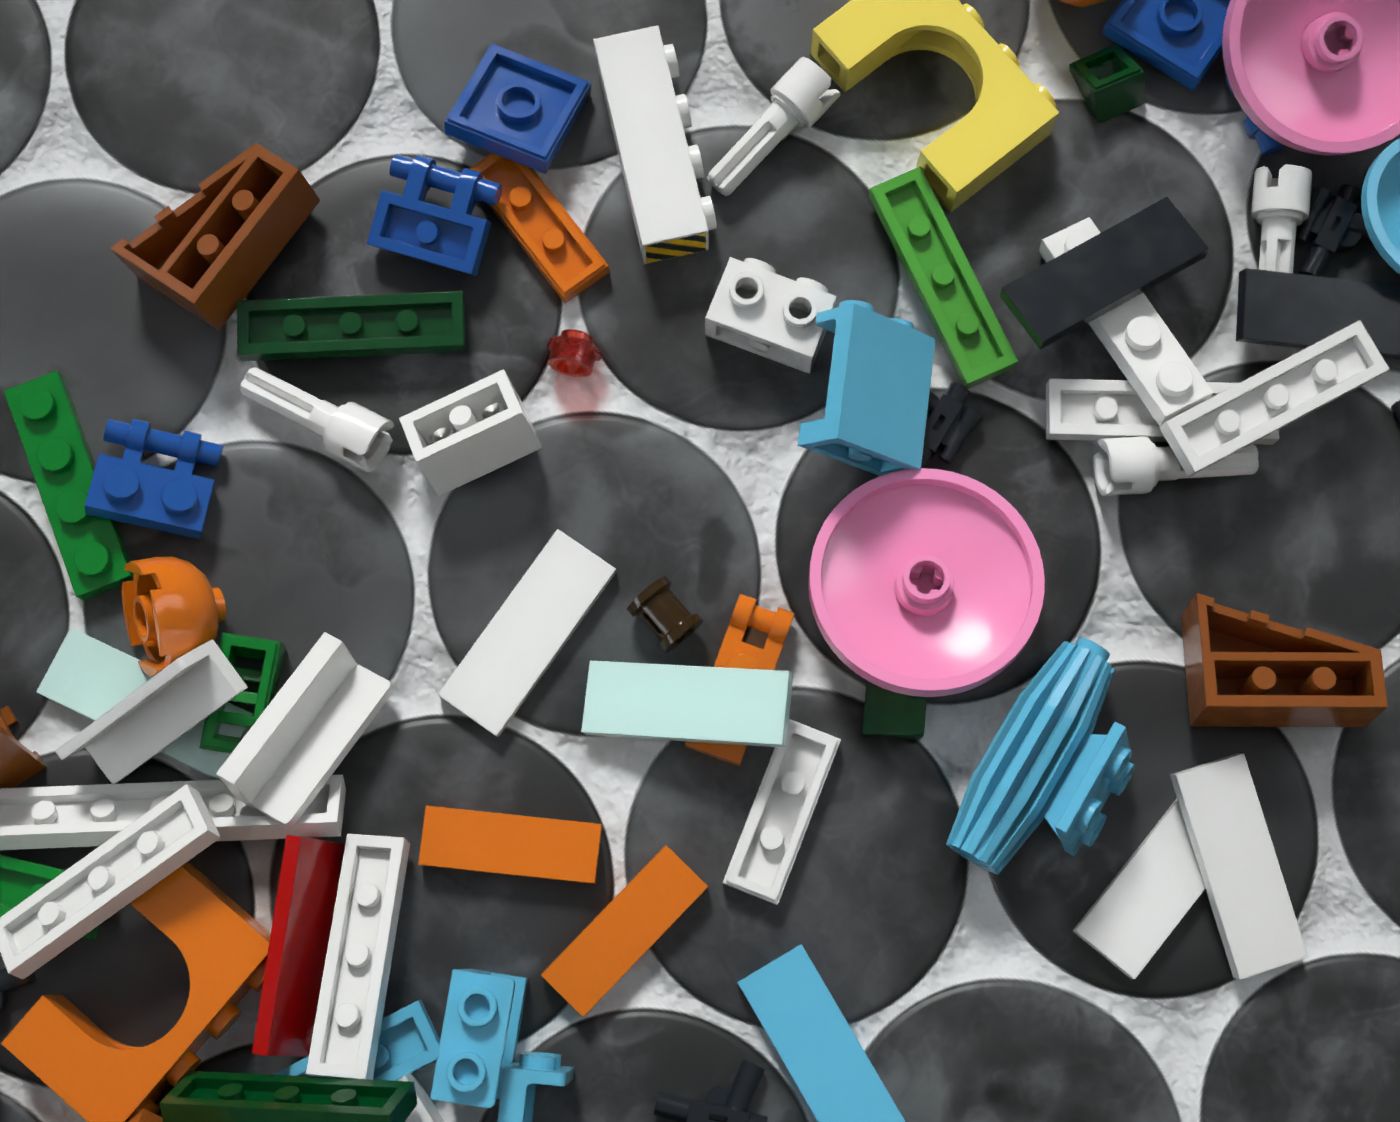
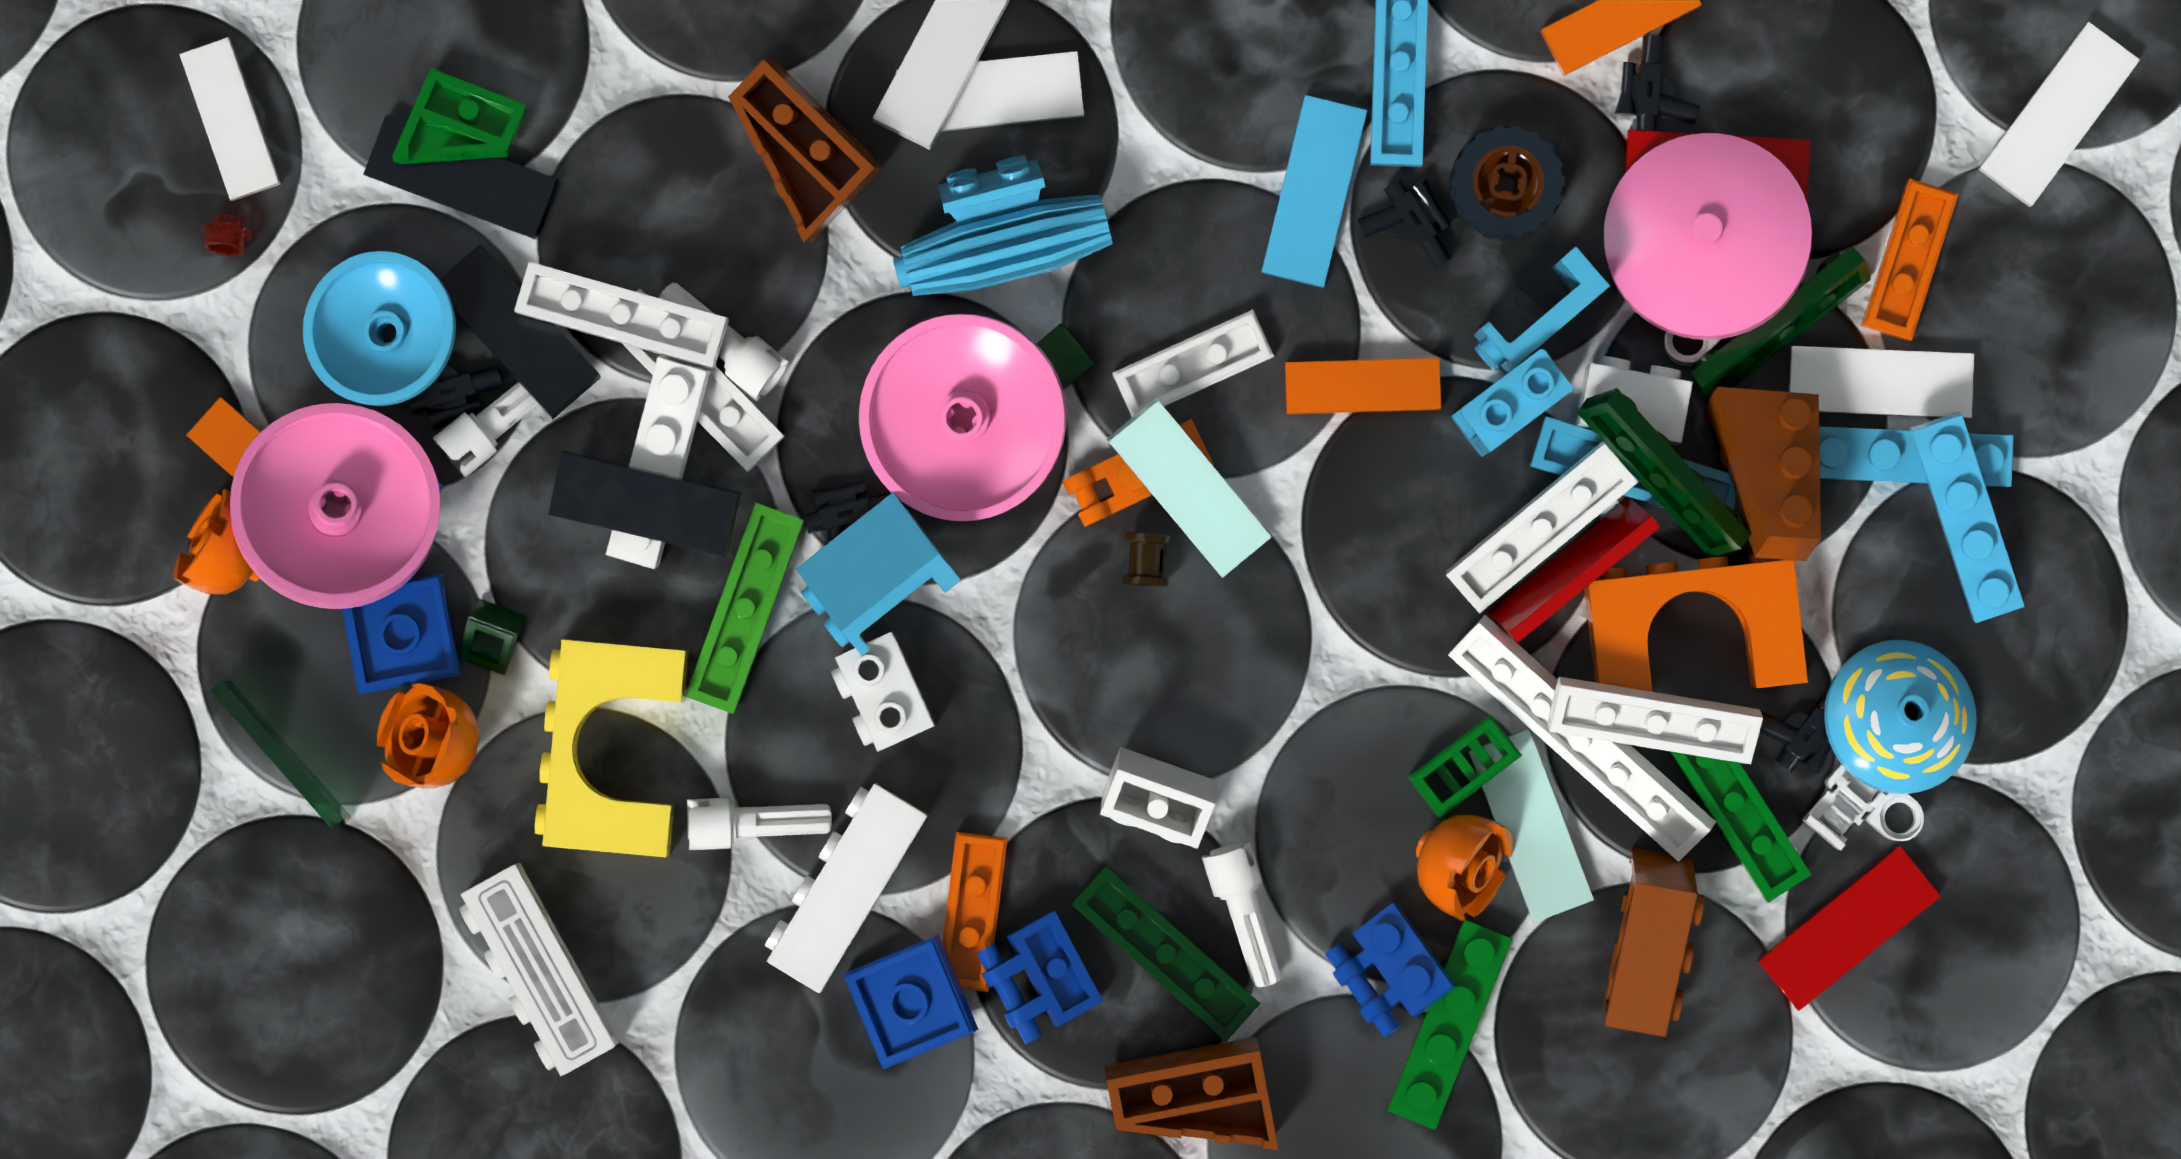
camera: 140 degrees left, 10 degrees up
white panel [55,639,248,784] -> none
white panel [216,632,394,828] -> none
orange tile [418,805,602,884] -> none
white piece [438,529,617,737] -> none
clear red plate [547,329,602,377] -> none

